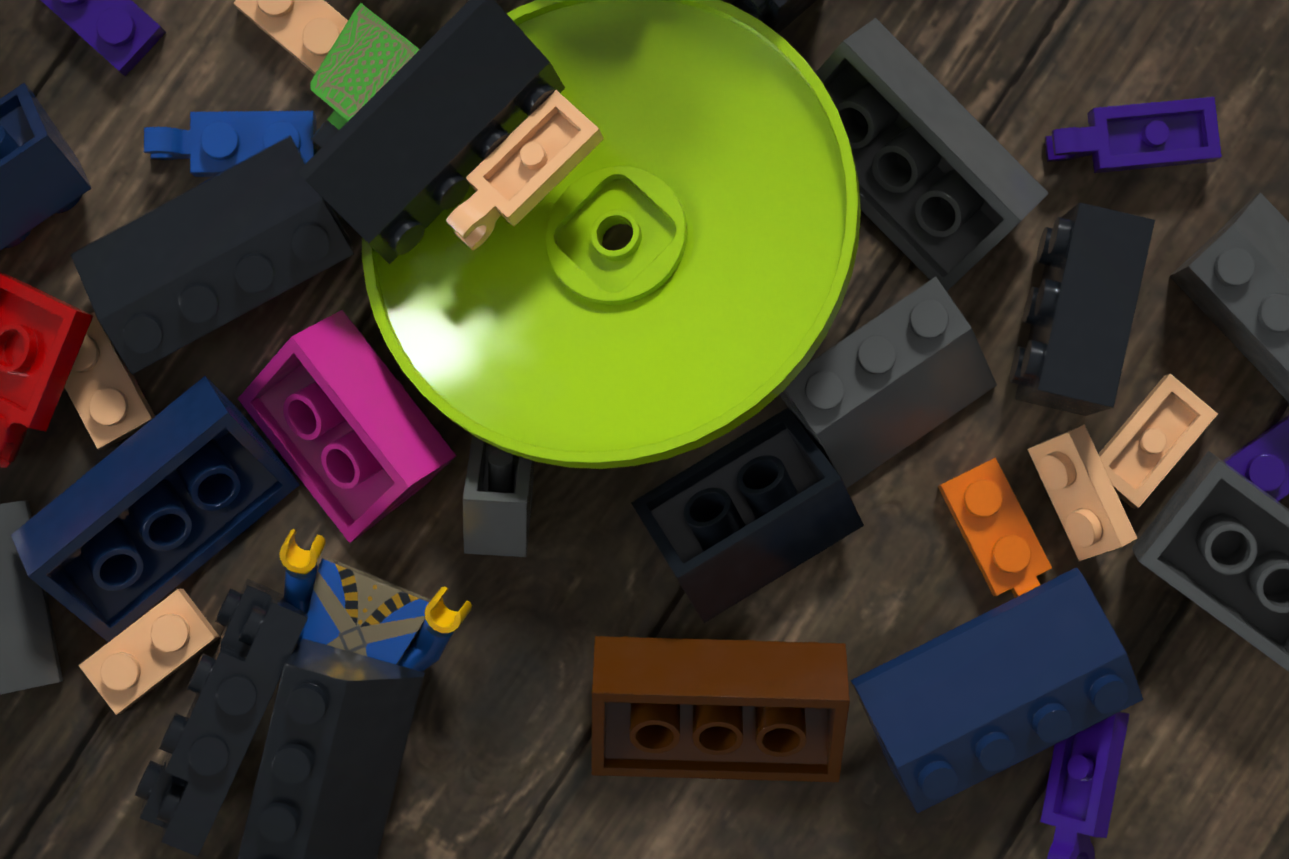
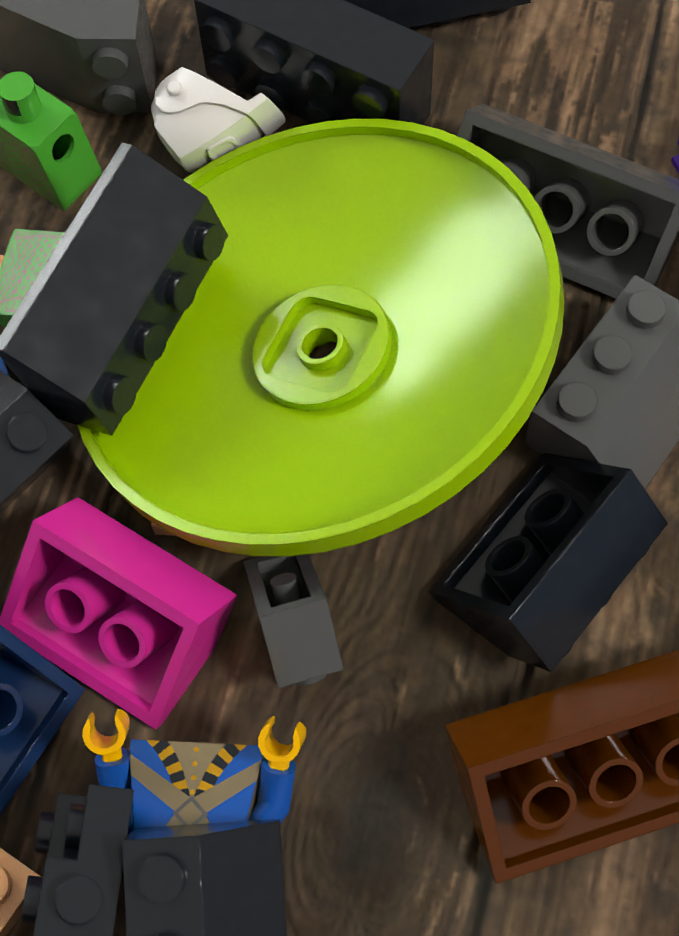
camera: 15 degrees left, 20 degrees down
light nougat plate [446,90,604,251] -> none

